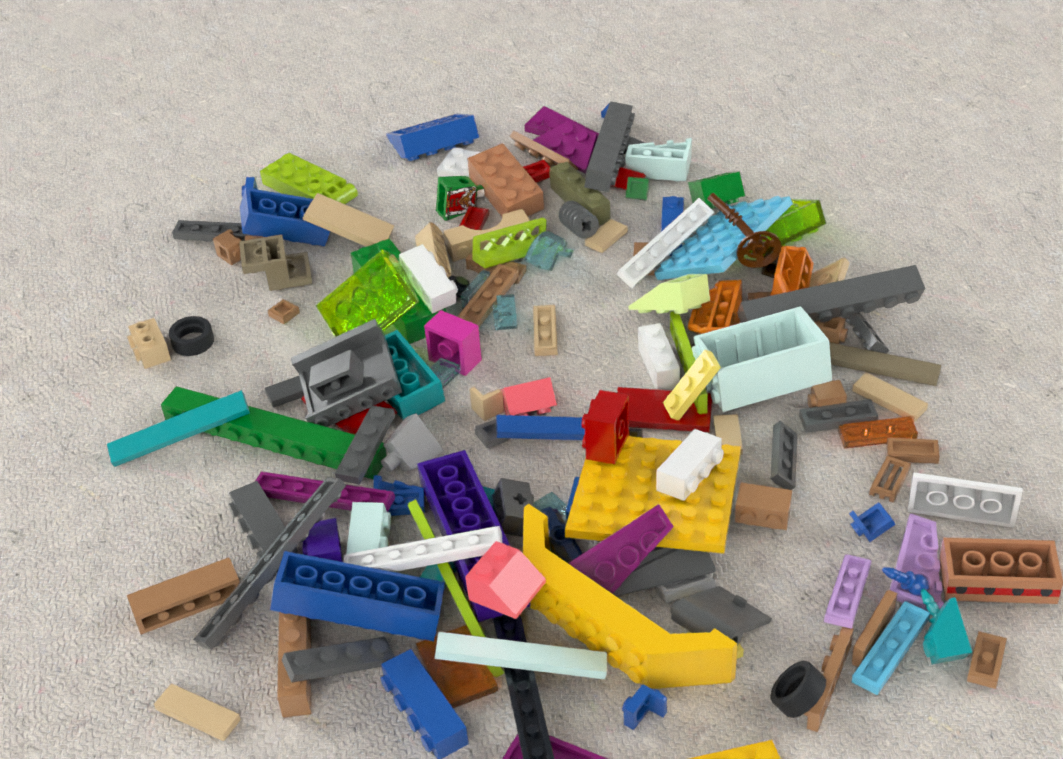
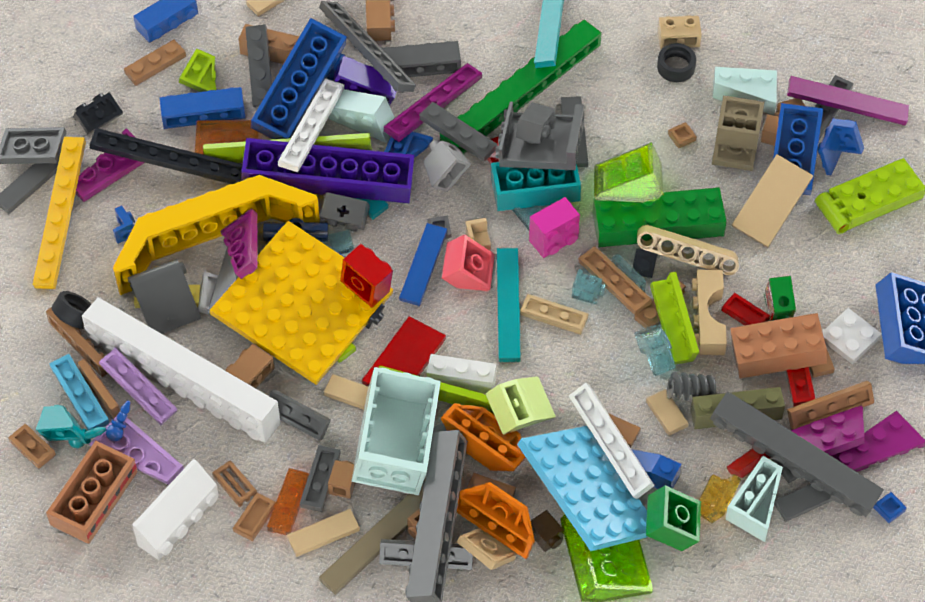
camera: 110 degrees right, 15 degrees up
white brick [399,244,458,314] -> none
light aqua tile [435,632,607,679] -> none
coral slope [465,541,546,619] -> none
green tile [626,177,649,201] -> none
white brick [657,429,724,501] -> none
light yellow plate [663,350,721,421] -> none
reddish brown dish [707,193,781,268] -> none
blue bracket [849,502,896,542] -> none
none -> white brick [82,297,281,443]
none -> lime wing [179,48,216,92]
none -> teal tile [497,248,521,362]
none -> clear yellow bracket [699,474,741,523]
none -> light aqua wedge [713,67,777,116]
none -> magenta tile [787,76,909,125]

